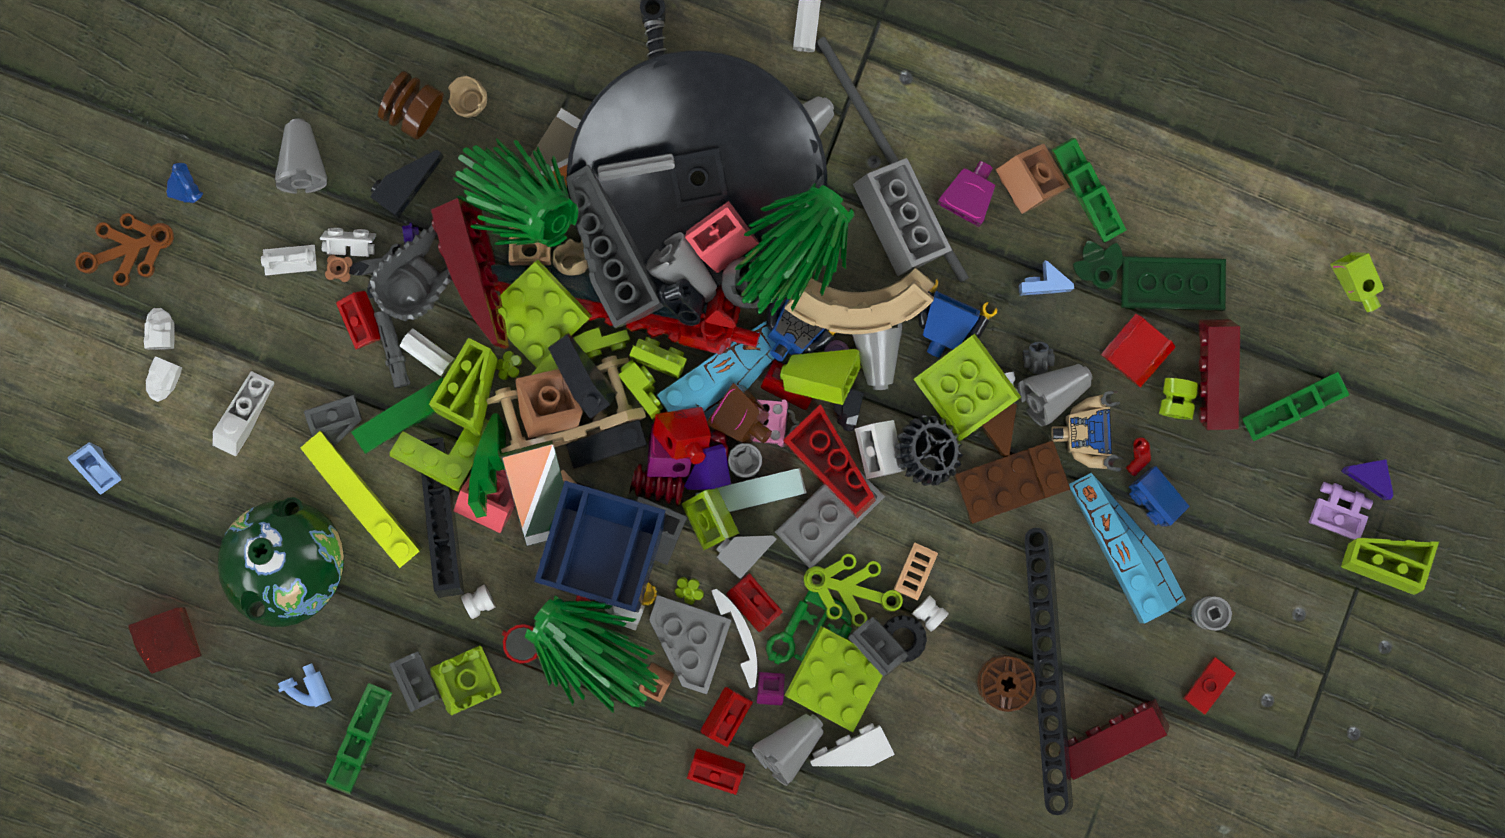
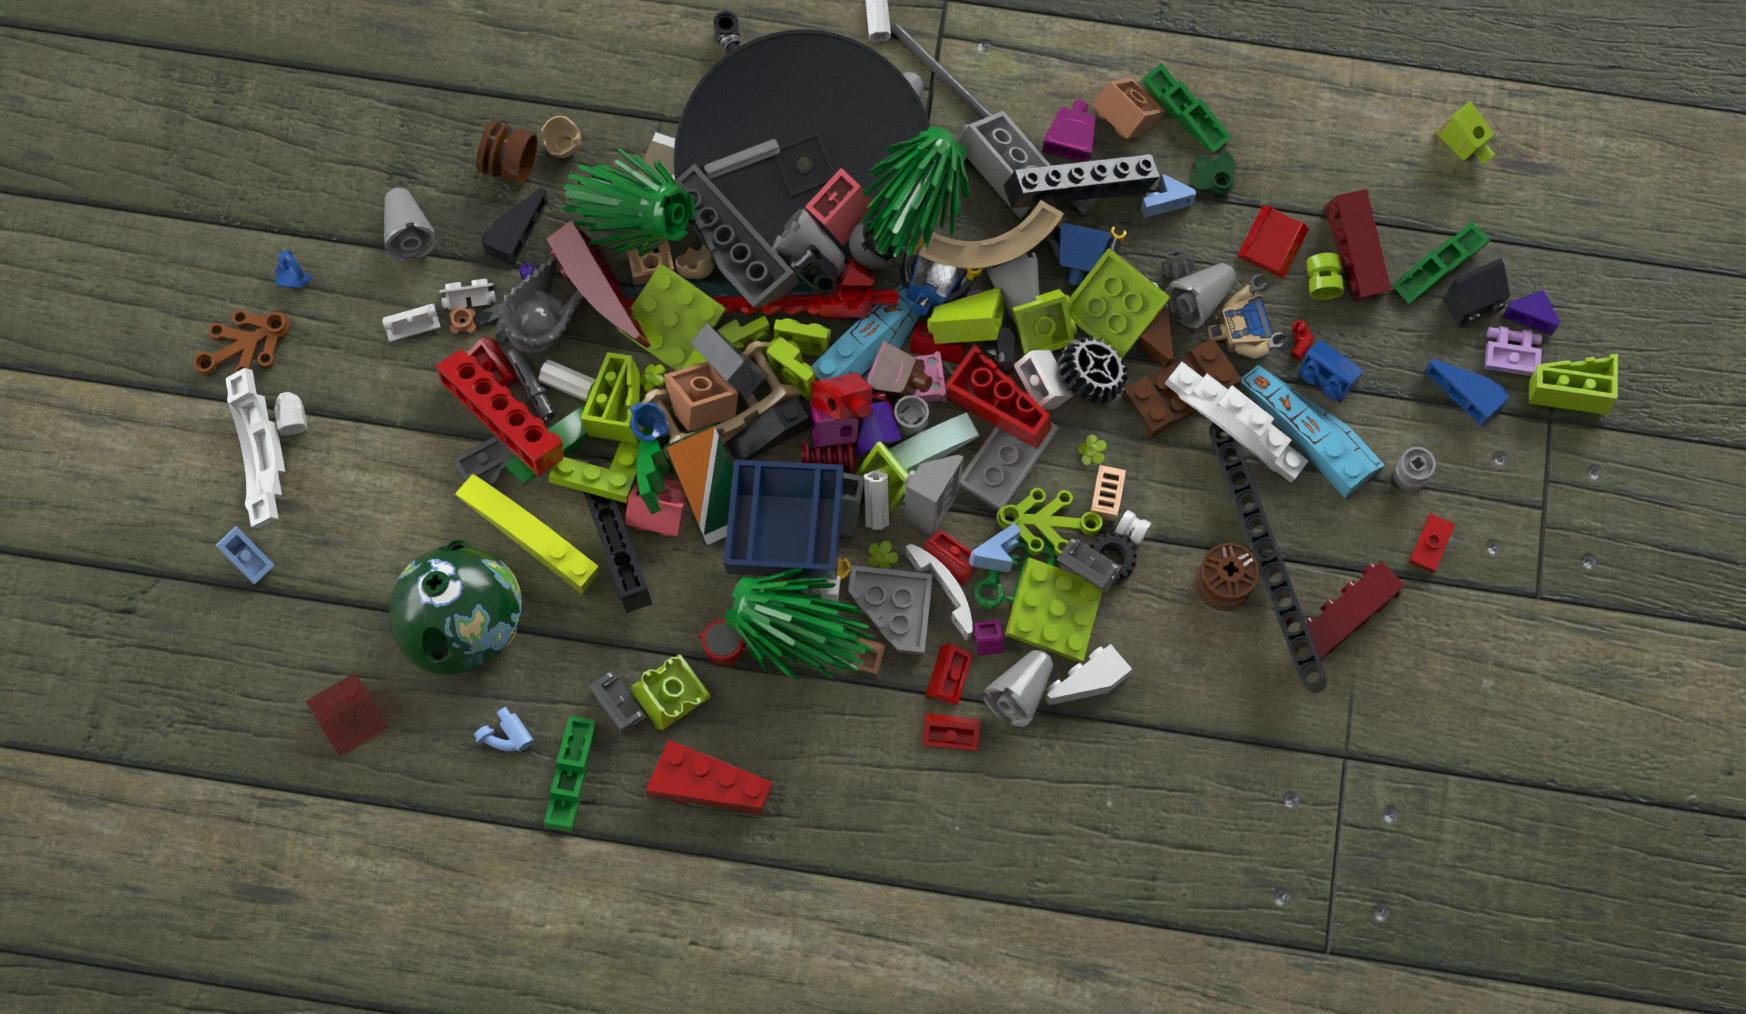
camera: 10 degrees left, 15 degrees down
white rock [146,356,182,402] -> none
white slope [213,371,274,456] -> none
white wheel [461,584,496,619] -> none
dark green tile [1121,256,1226,311] -> none
none -> white piece [226,368,285,528]
none -> red brick [436,349,564,477]
none -> blue piece [630,402,669,442]
none -> red wedge [645,739,773,815]
none -> white axle [864,471,889,530]
none -> light blue slope [969,523,1021,572]
none -> black brick [1004,154,1160,209]
none -> lime plate [1012,289,1077,356]
none -> lime plant [1078,435,1107,465]
none -> white piece [1164,362,1308,483]
none -> blue slope [1424,359,1510,427]
none -> black slope [1443,258,1510,326]

